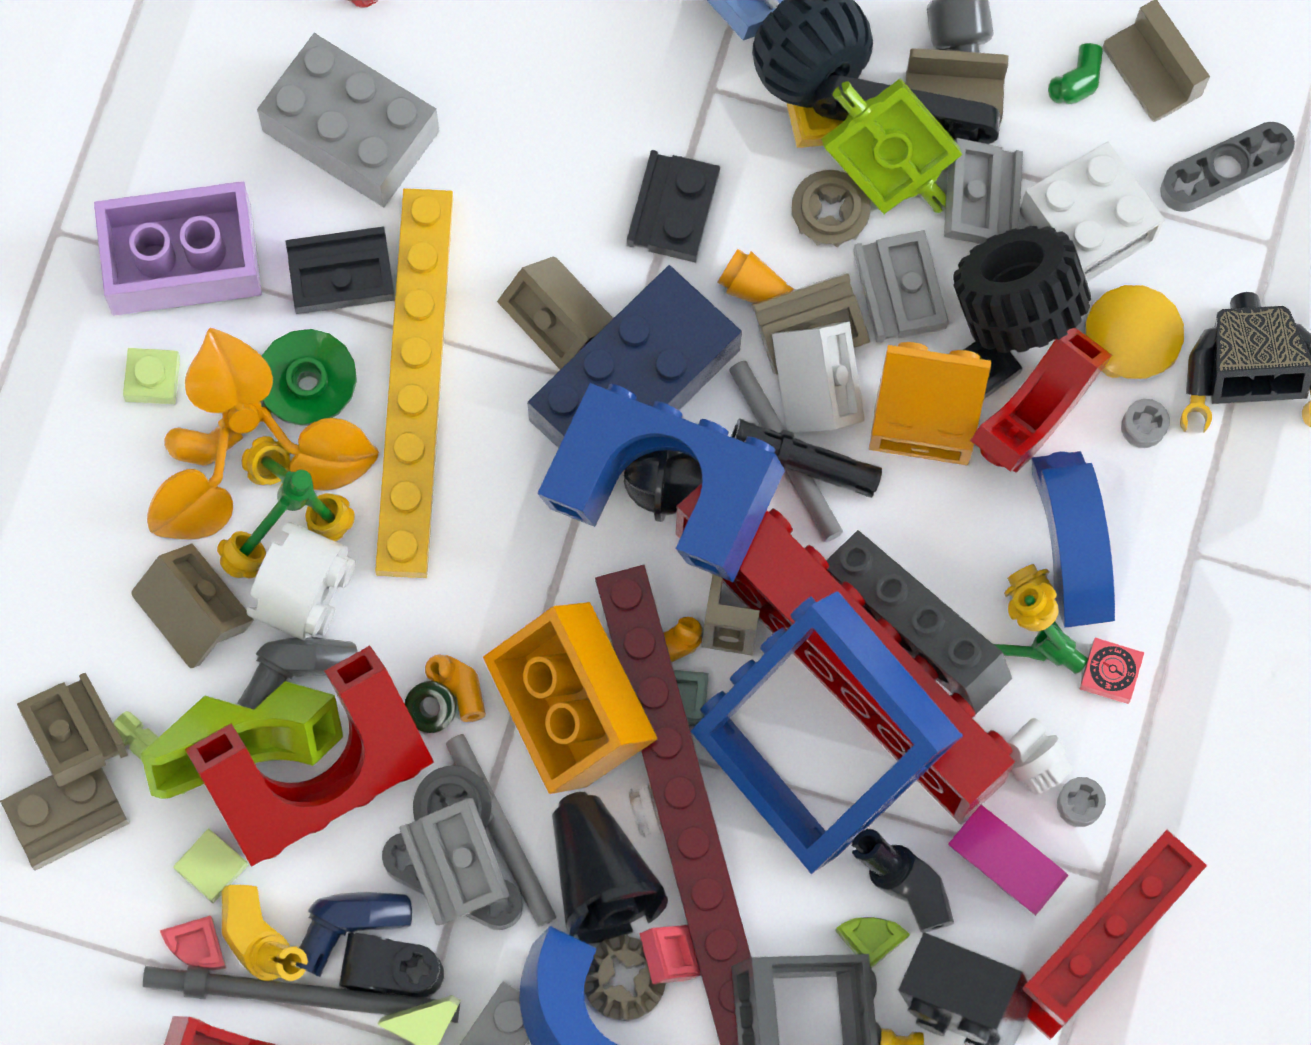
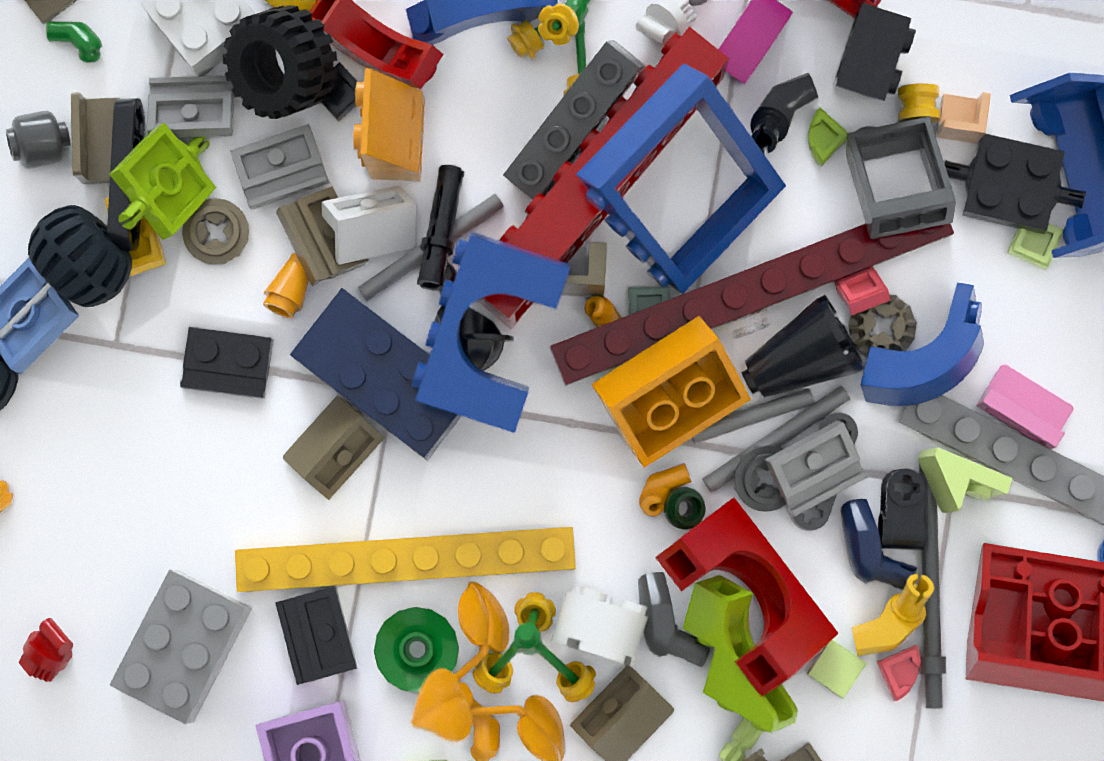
camera: 90 degrees left, 10 degrees up
none -> light grey bar [692,388,814,444]

